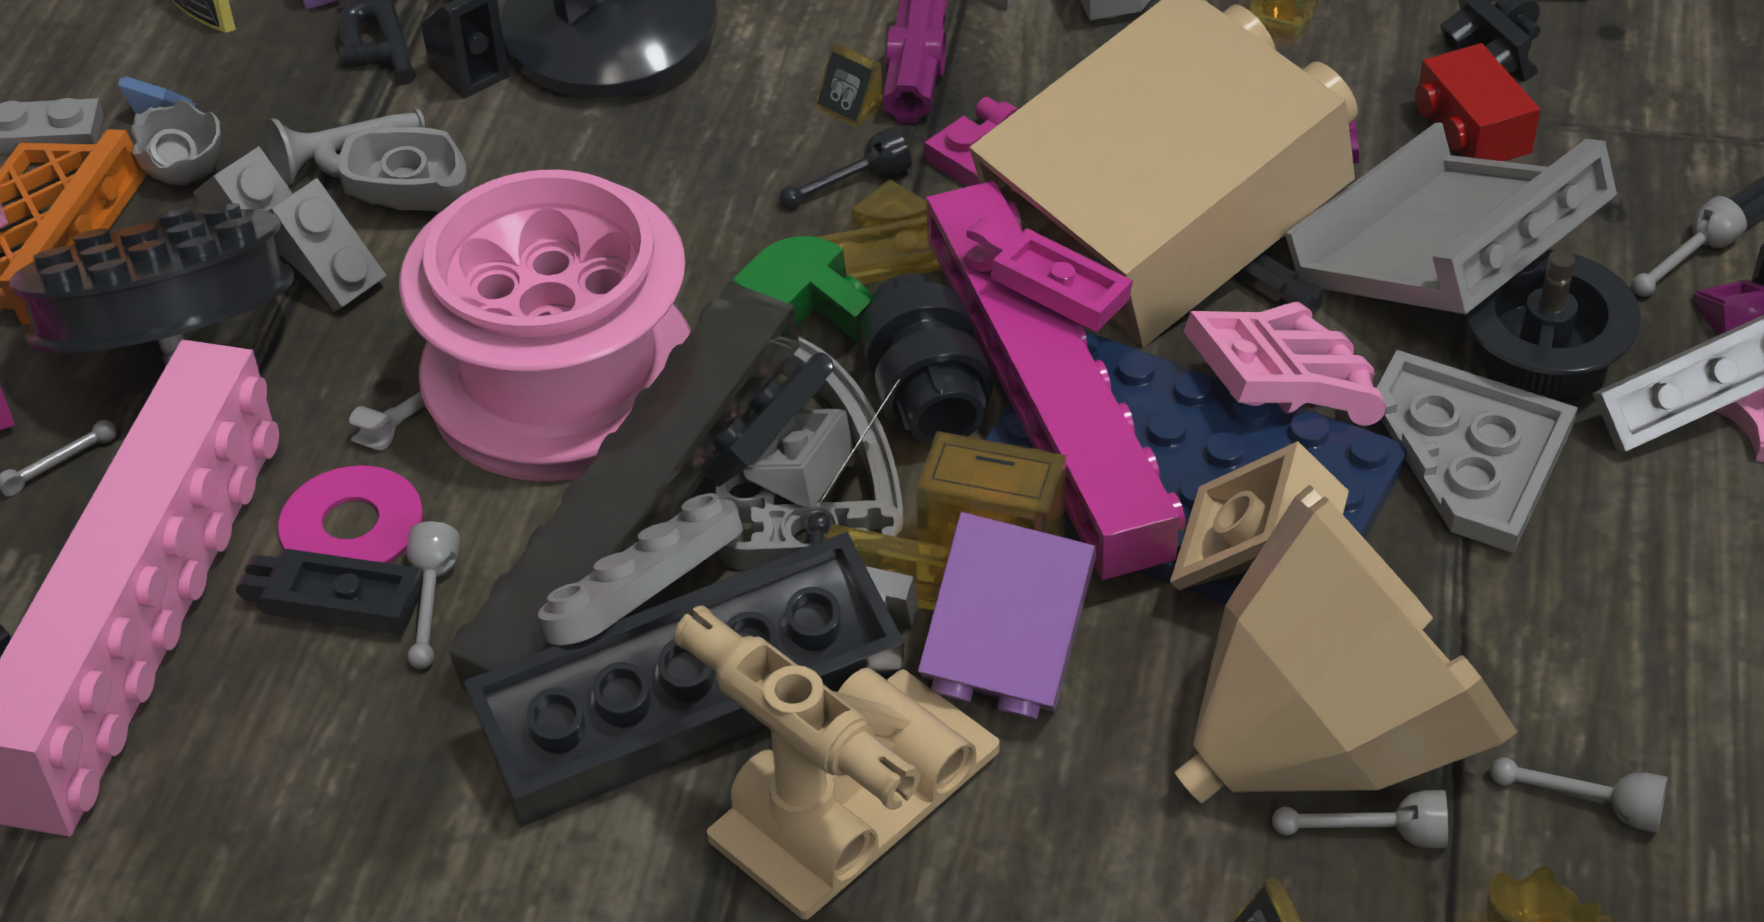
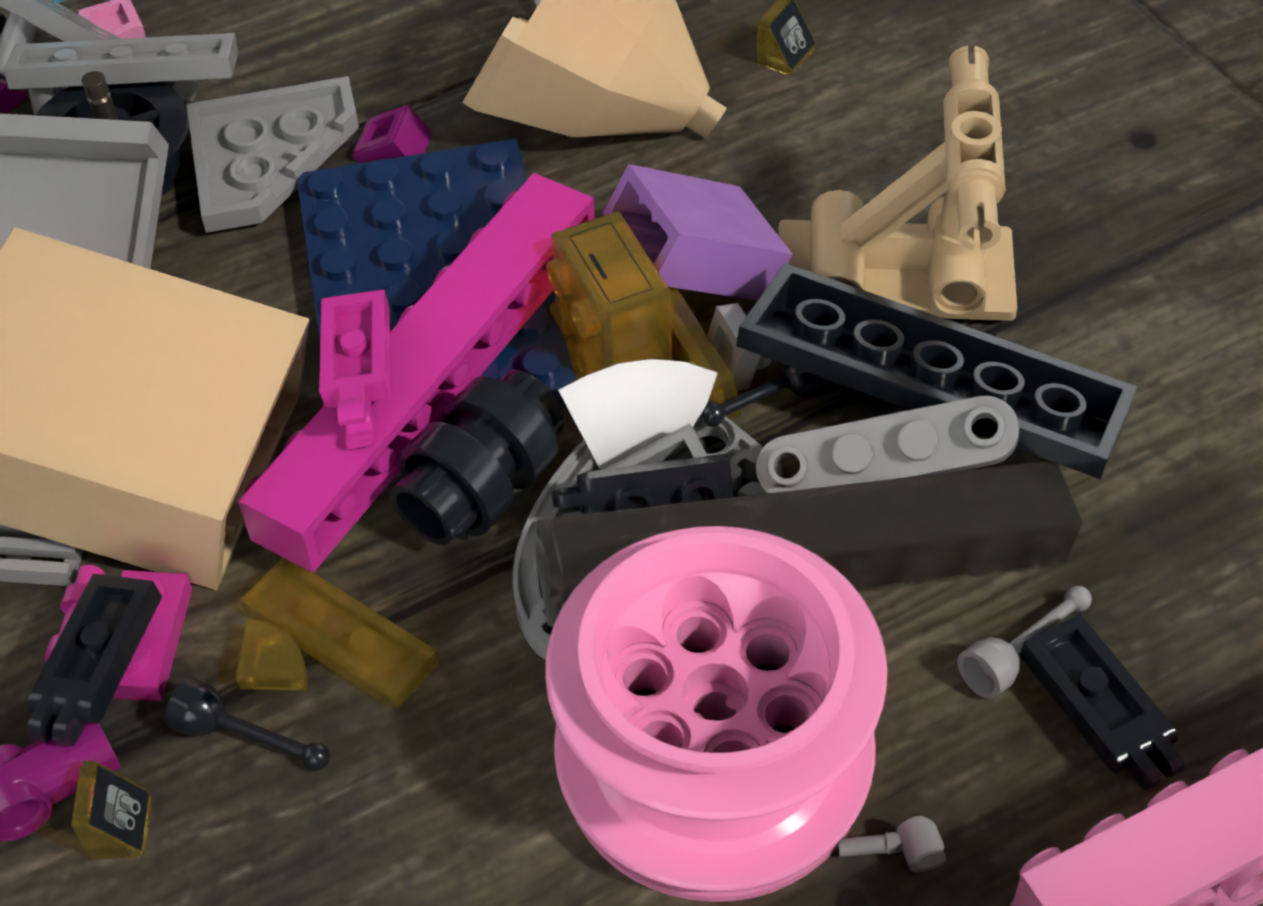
camera: 130 degrees left, 5 degrees up
dark pink gear [278,465,423,563] -> none
green brick [733,236,871,344] -> none
tan slope [1170,441,1349,590] -> none
bright pink plate [1183,302,1386,426] -> none
none -> light grey piece [3,33,238,115]
none -> black hinge [27,574,162,746]
none -> magenta slope [352,105,431,163]

